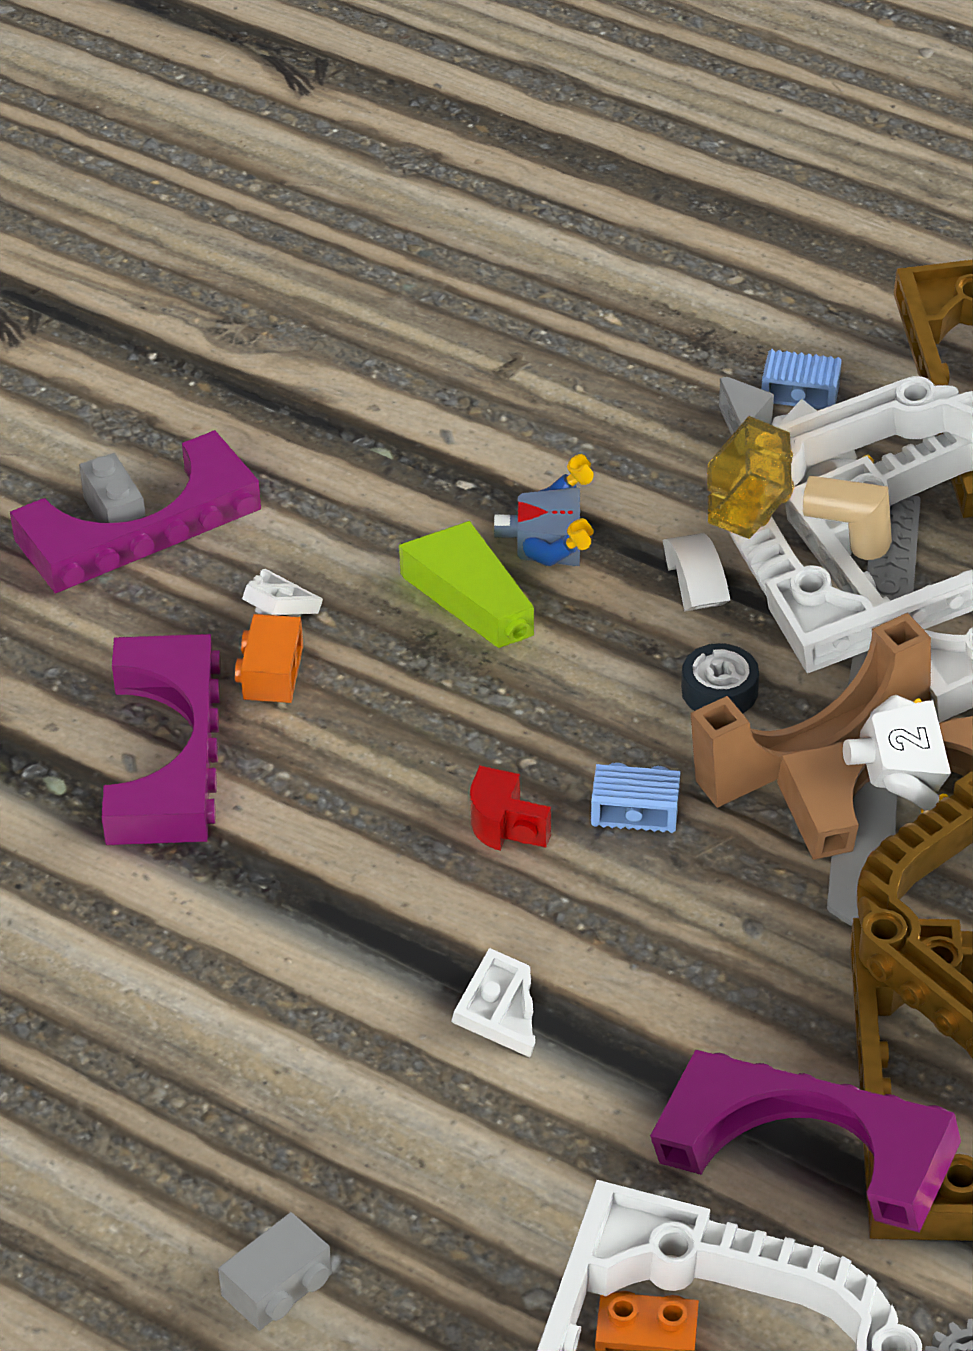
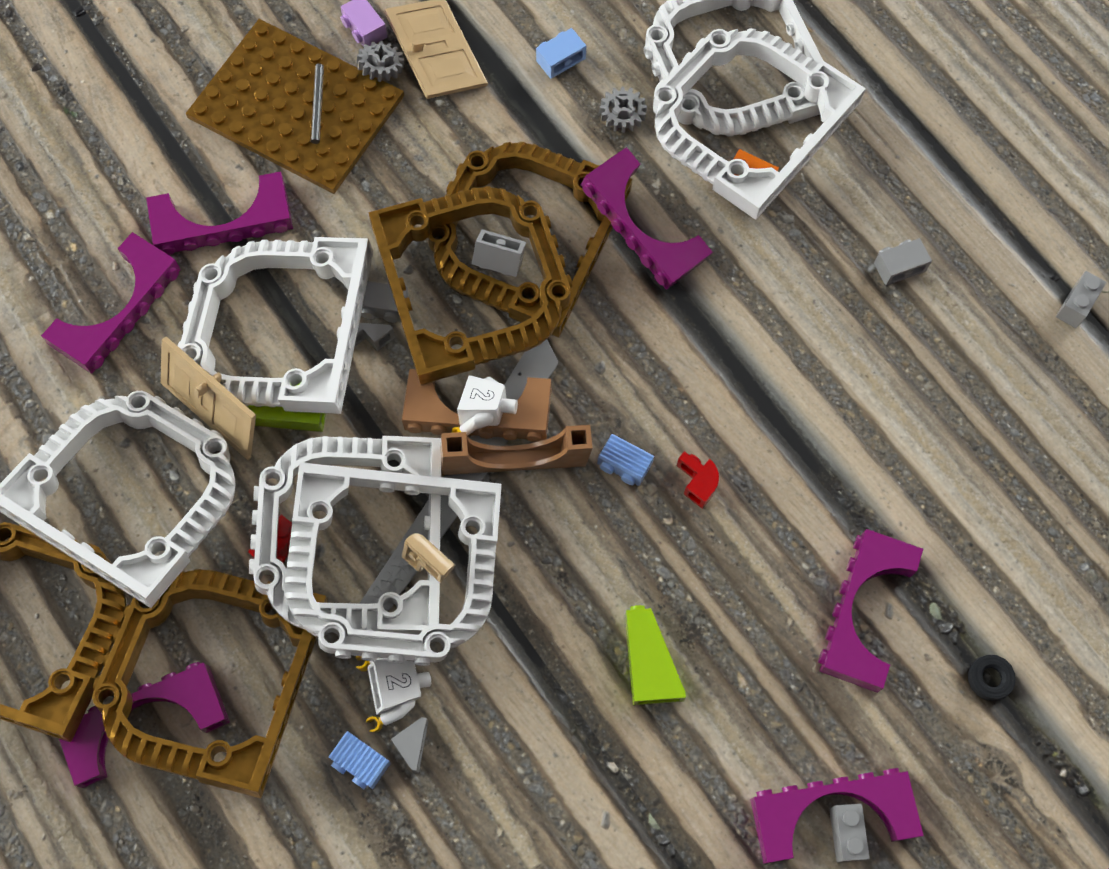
camera: 160 degrees left, 25 degrees up
orange brick [235,614,303,703] -> none
white wing [242,569,323,617] -> none
white wing [451,948,535,1058] -> none
torso [494,454,594,566] -> none
white brick [663,533,730,612] -> none
wheel [681,643,759,714] -> none
clear yellow piece [707,416,794,539] -> none

